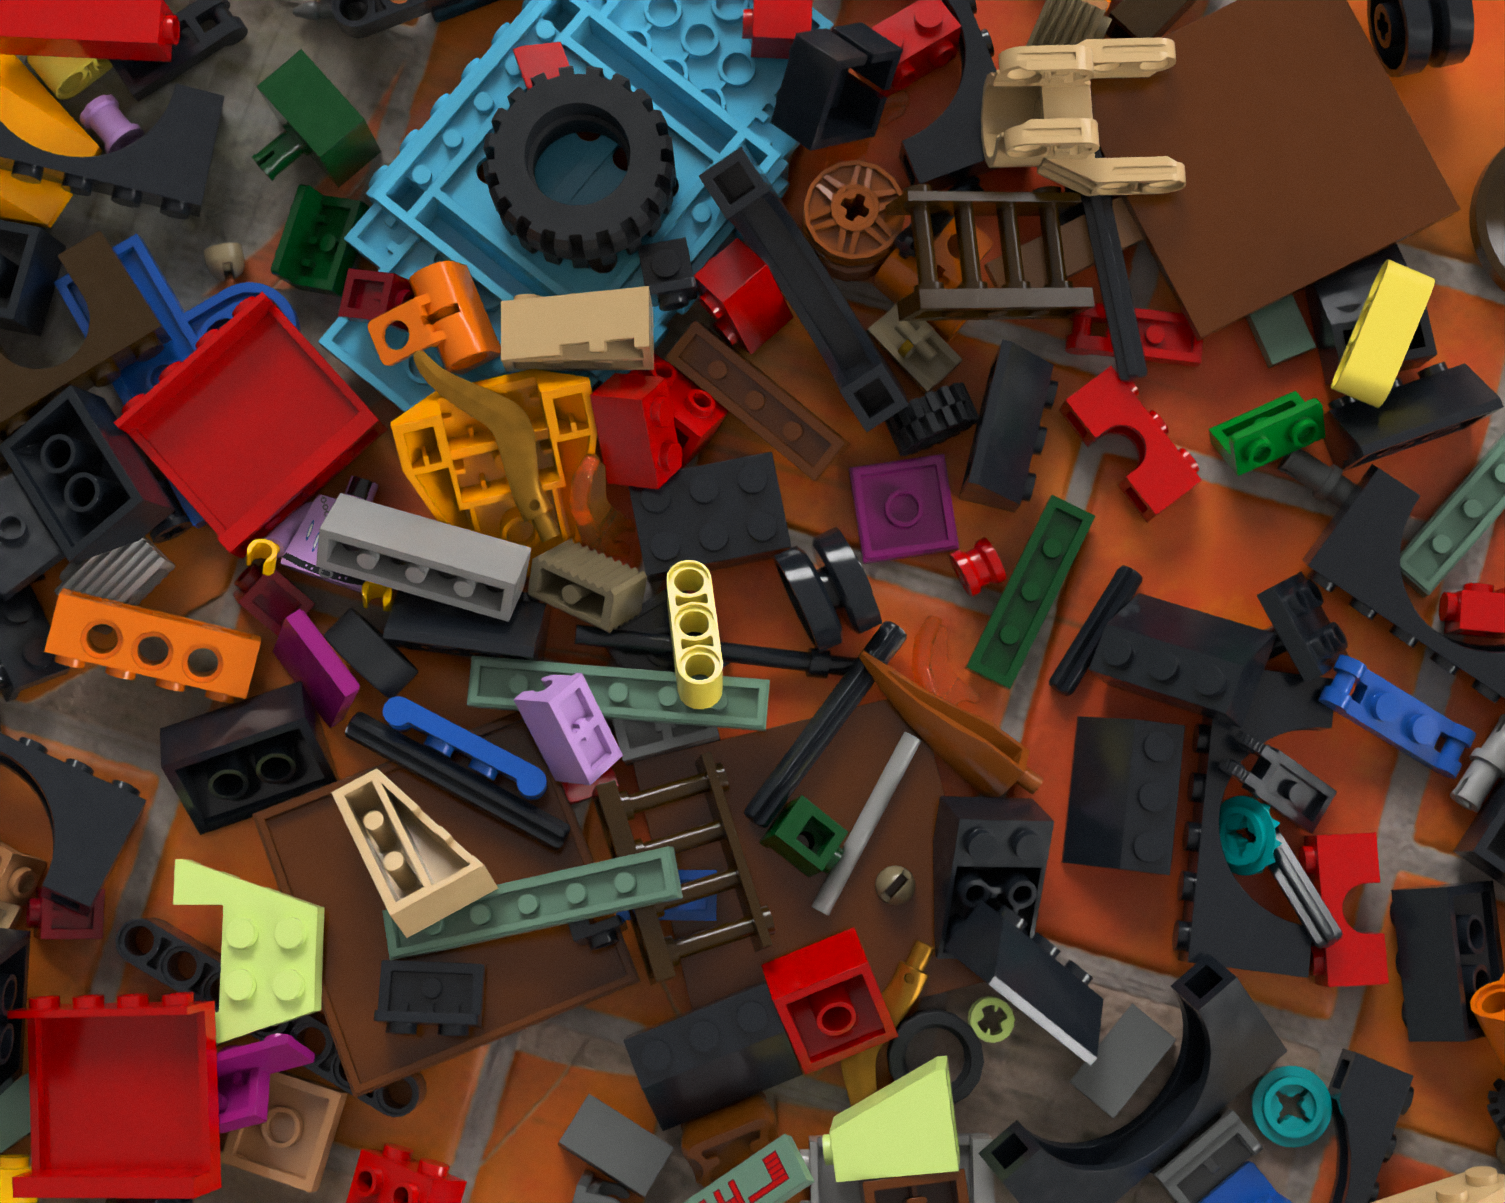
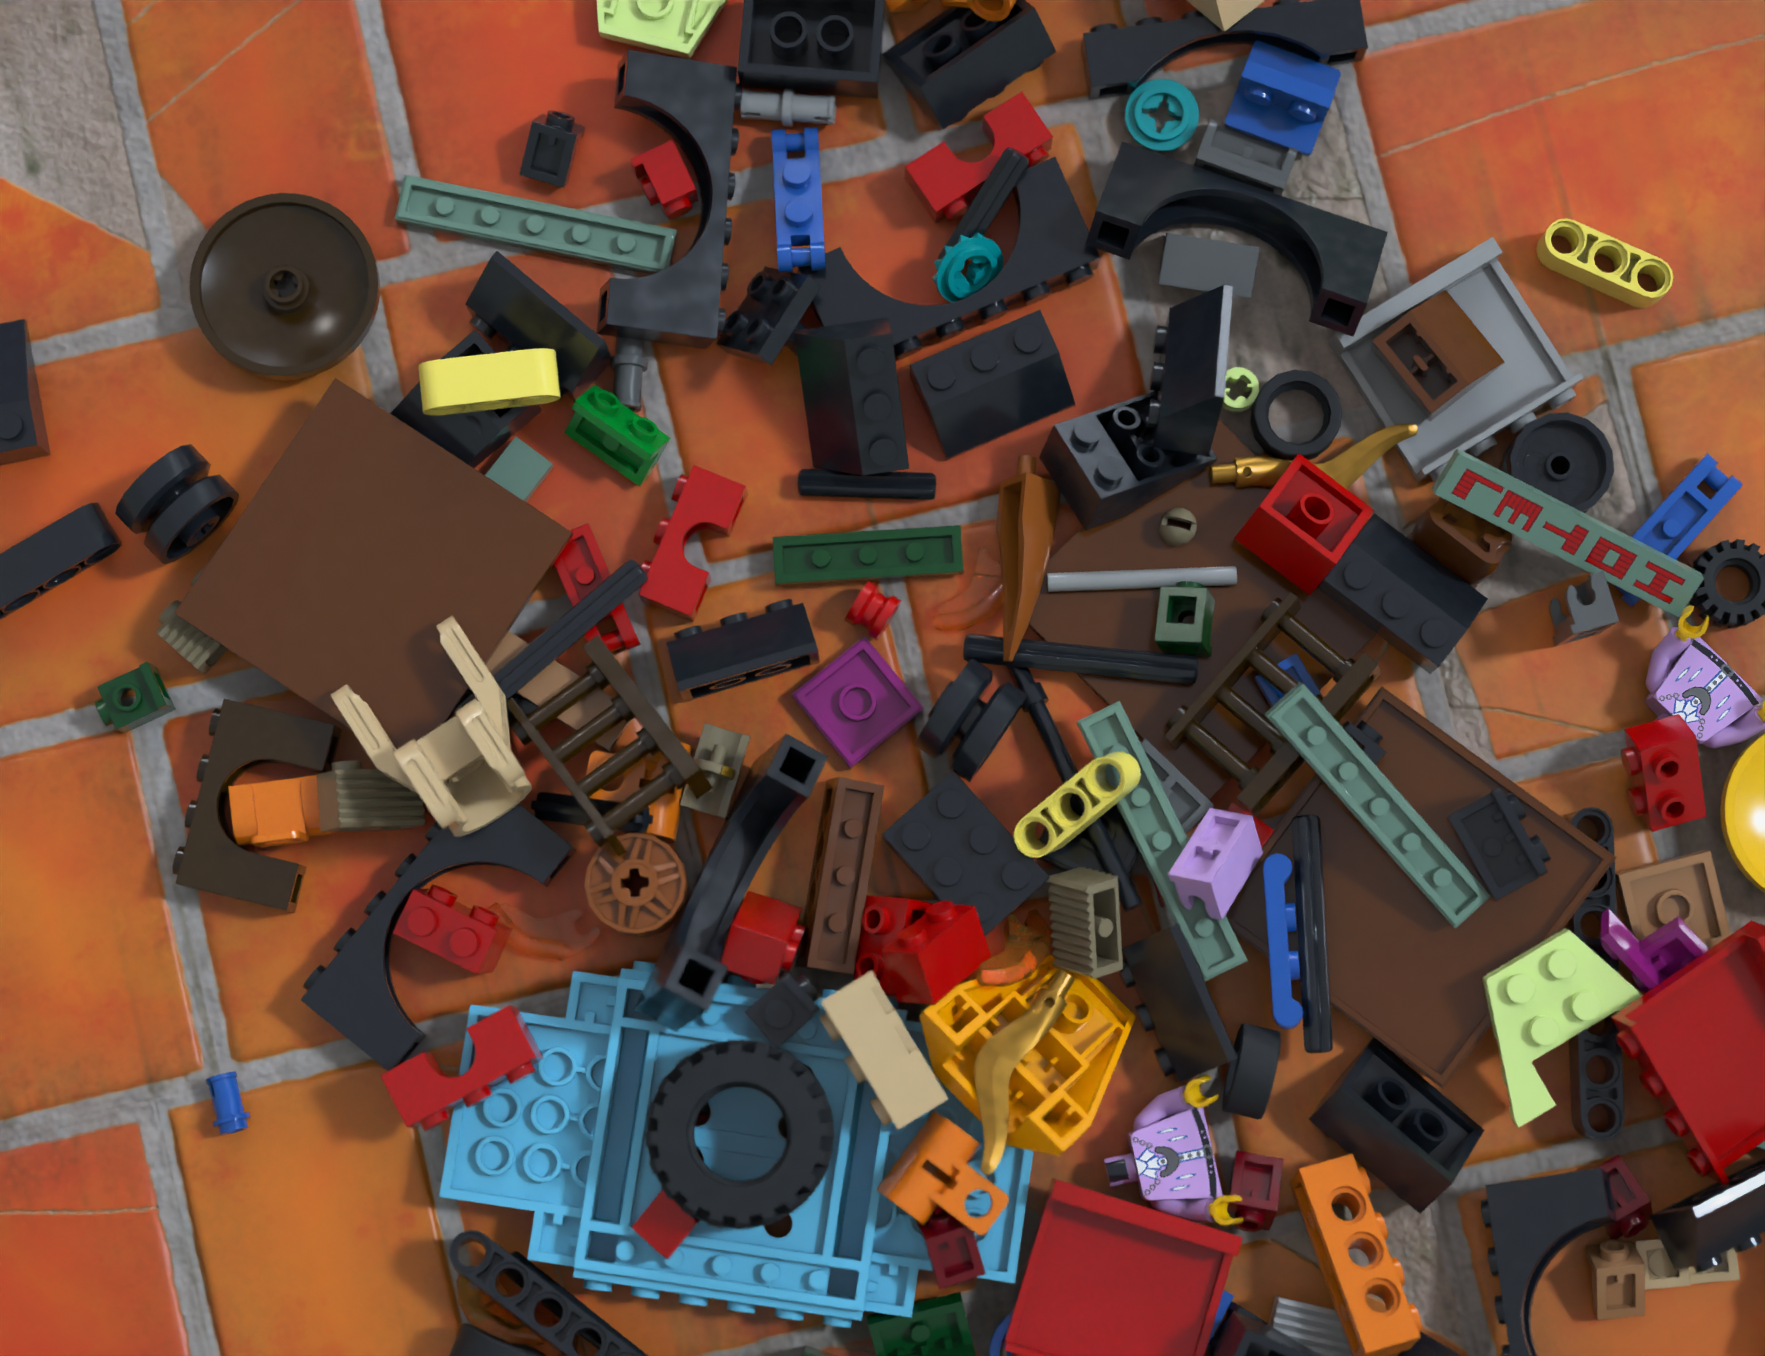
camera: 120 degrees left, 0 degrees up
magenta tile [273,609,360,728] -> none
light grey brick [316,493,532,622] -> none
tan wedge [331,768,498,938] -> none
dark grey hinge [558,1094,674,1198] -> none
black piece [770,22,903,151] -> none
yellowish green slope [822,1055,960,1182] -> none
black tyre [885,382,980,456] -> none
black hinge [1218,730,1337,834] -> none

